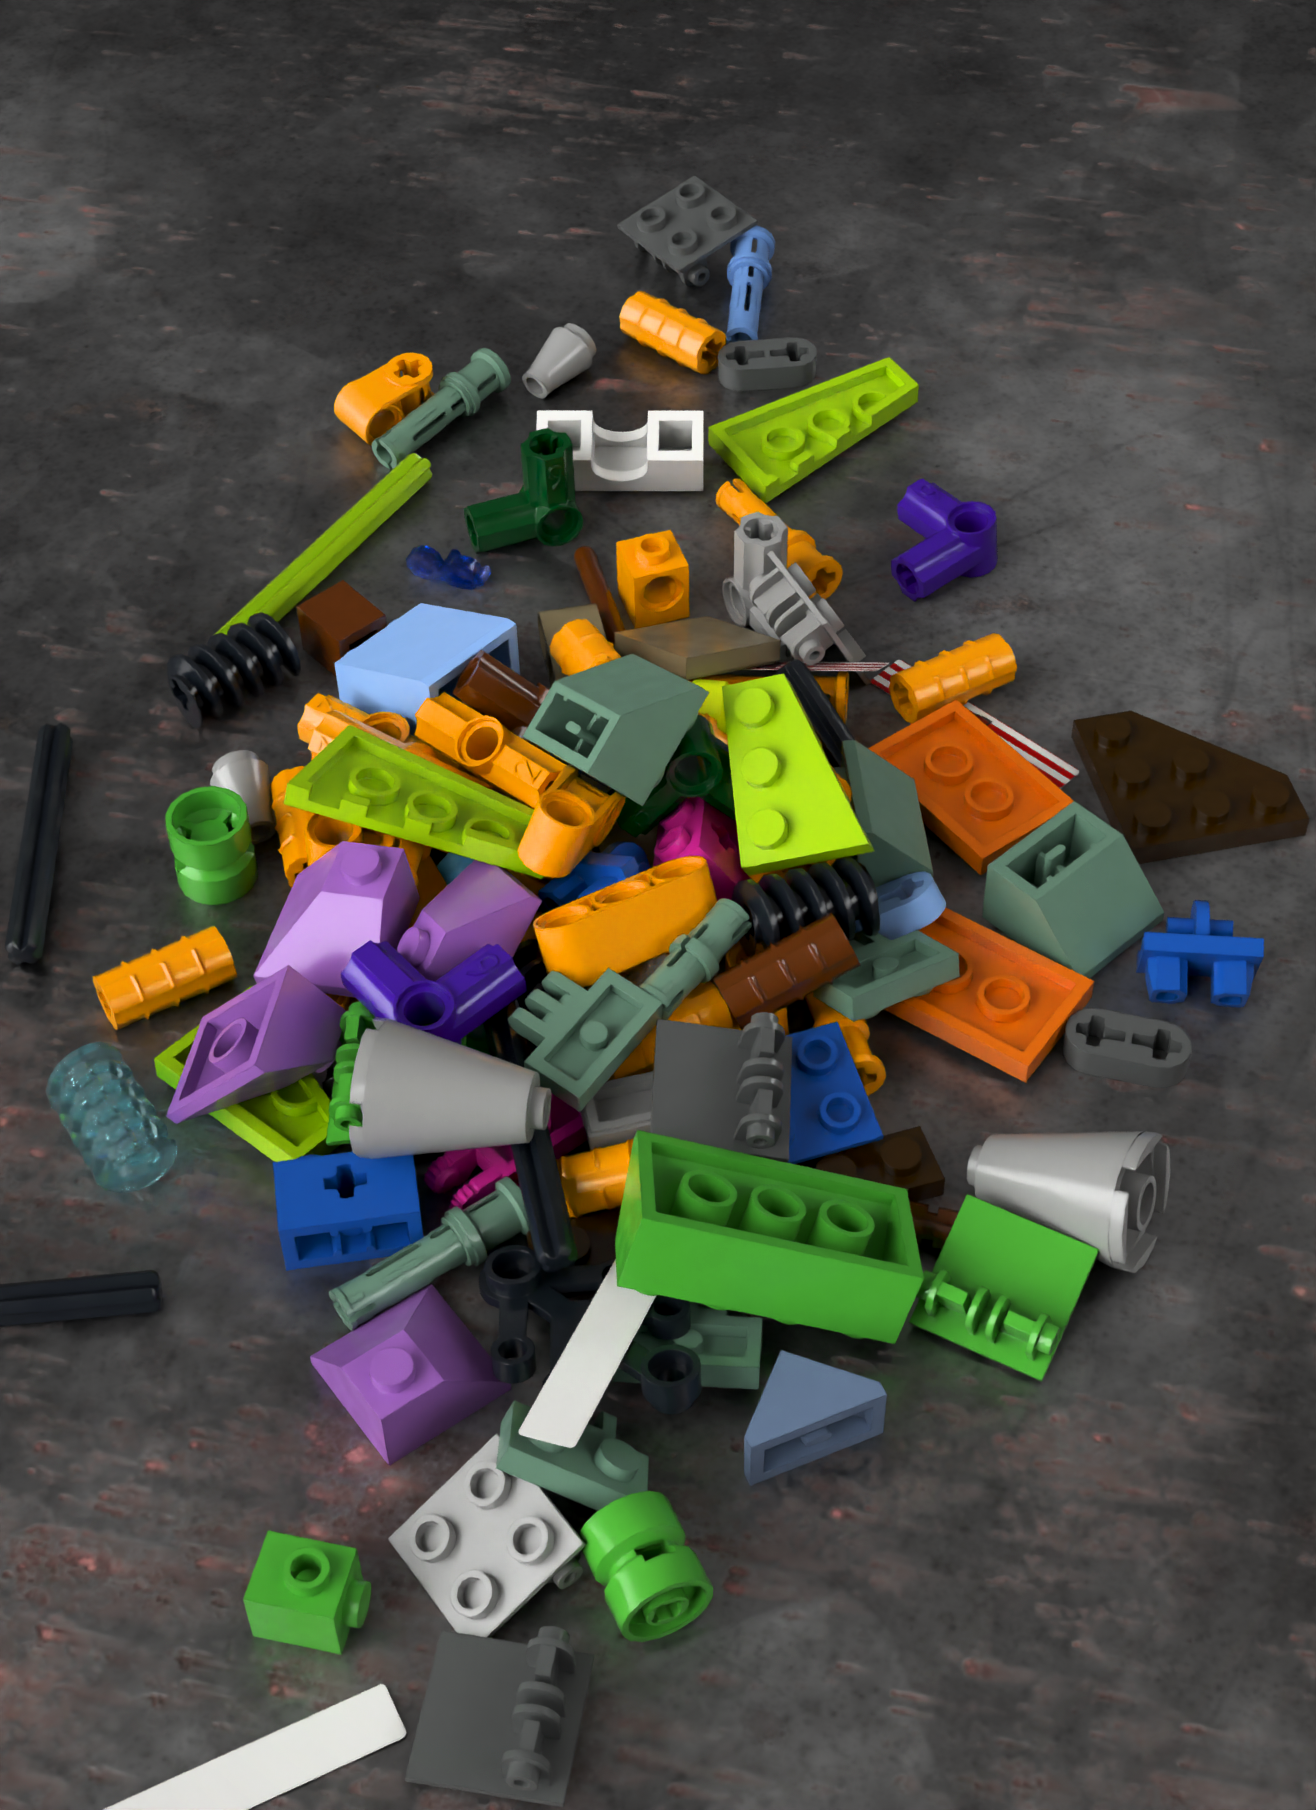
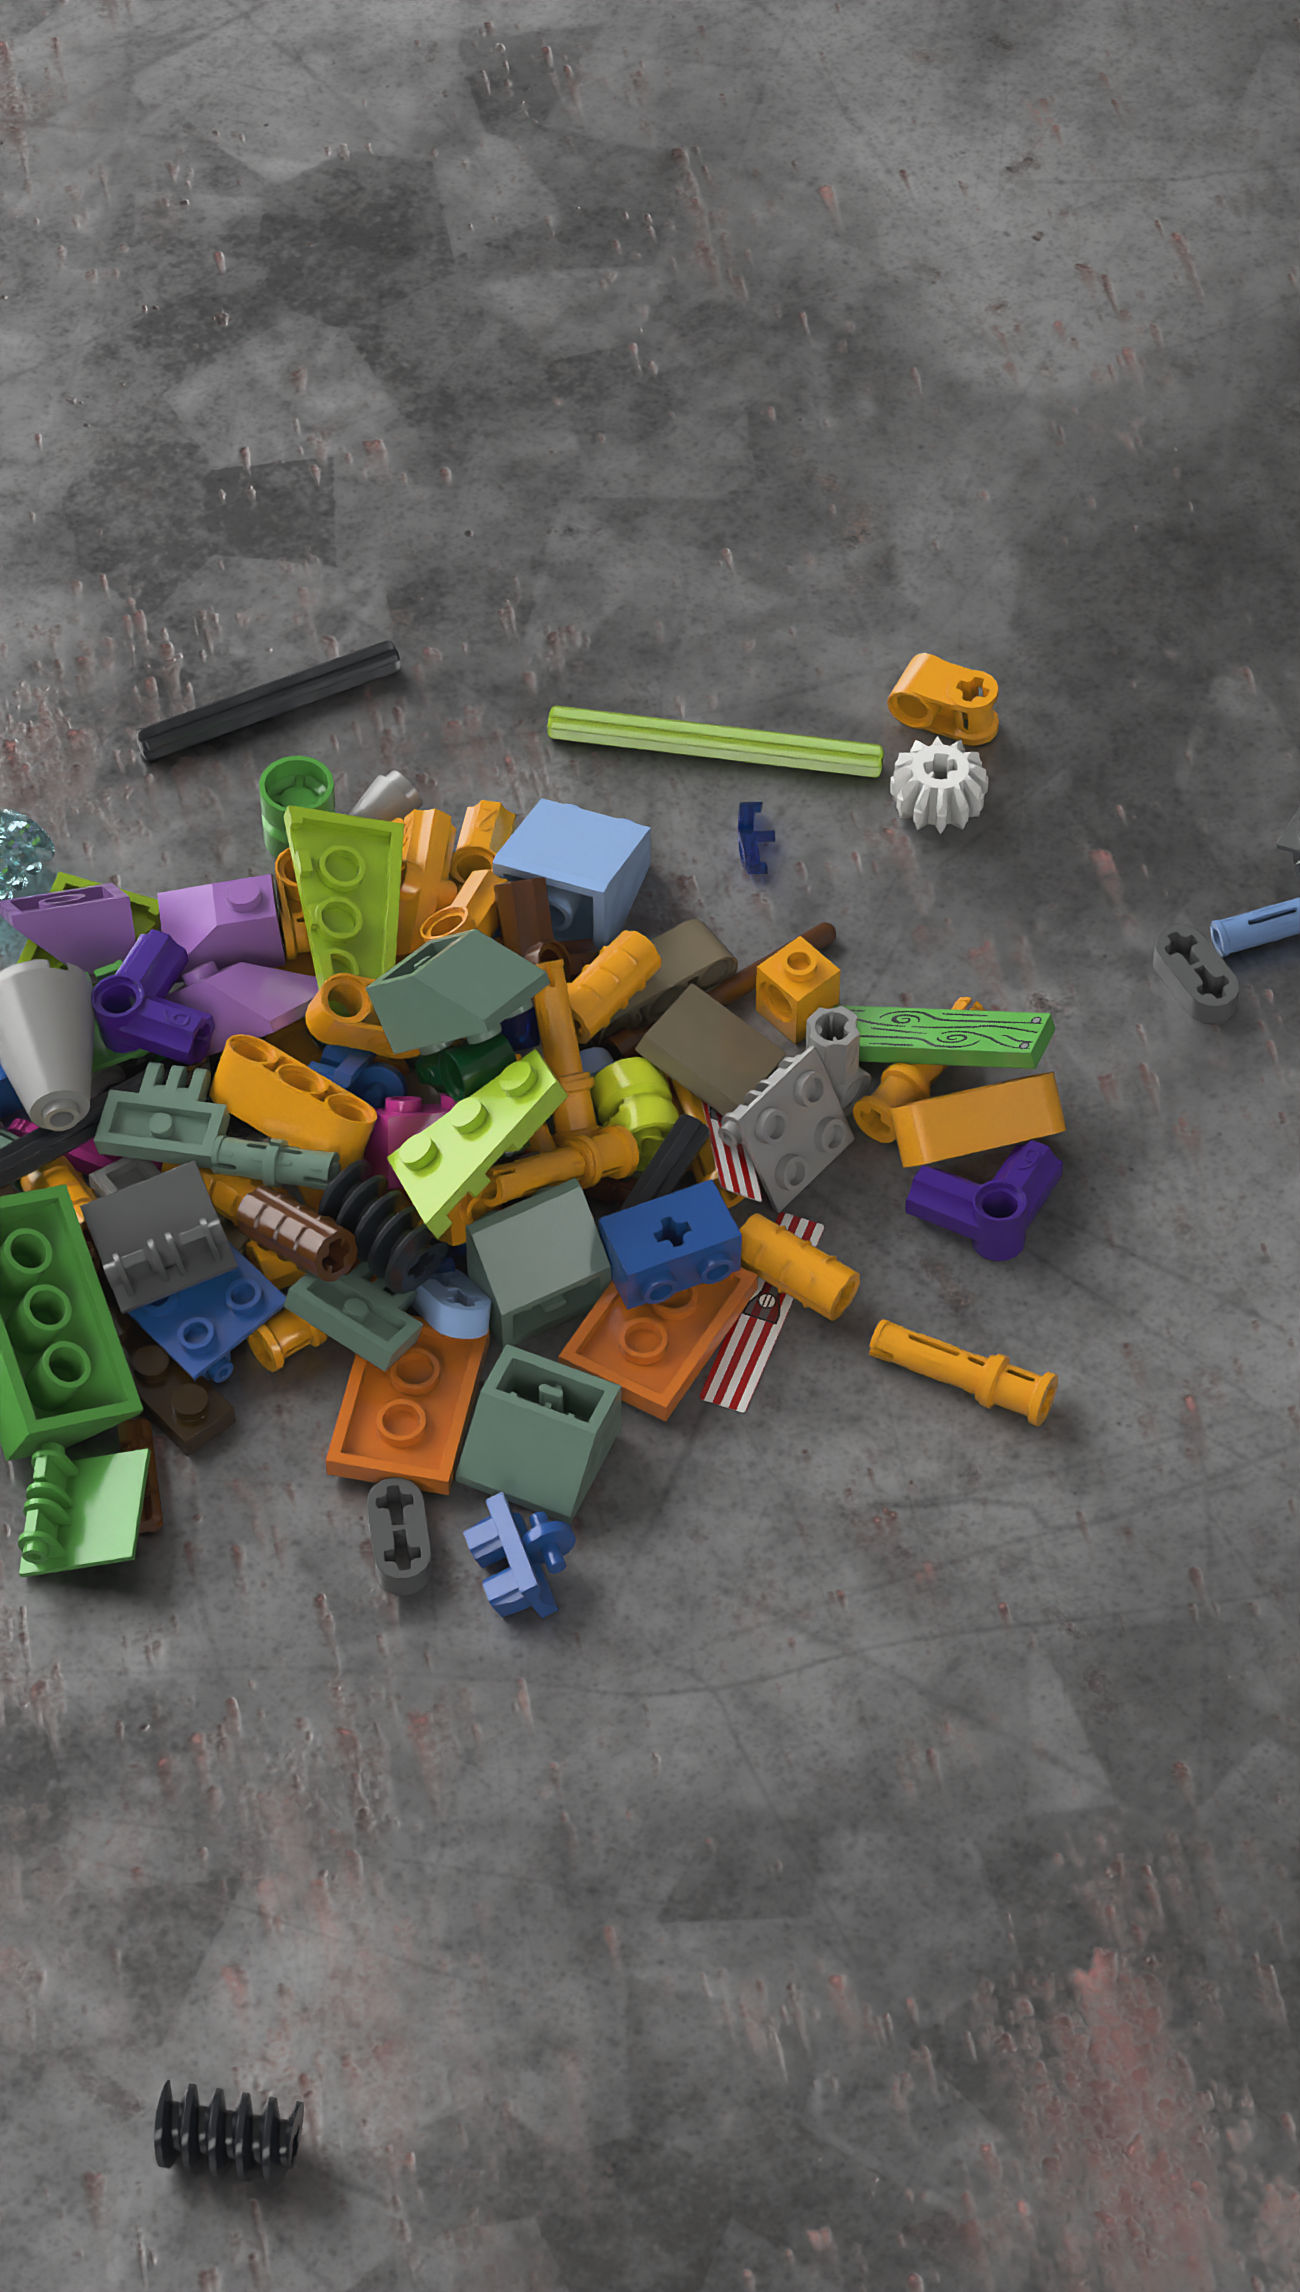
camera: 65 degrees right, 5 degrees up
light orange axle [93,926,237,1030] -> none
black piece [167,612,301,728] -> none
reddish brown brick [296,580,387,677] -> none
sand green pin [372,348,511,469] -> none
dark green piece [464,428,584,554] -> none
light grey cone [522,323,596,399] -> none
white arch [536,410,704,491] -> none
light orange axle [619,291,726,375] -> none
lime wing [708,357,919,504] -> none
light grey cone [967,1131,1170,1273] -> none
dark brown plate [1071,711,1310,864] -> none
none -> blue brick [599,1179,742,1310]
none -> bright green tile [833,1005,1056,1069]
none -> light orange pin [869,1319,1058,1427]
none -> white gear [890,736,988,835]
none -> light orange beam [890,1071,1067,1168]

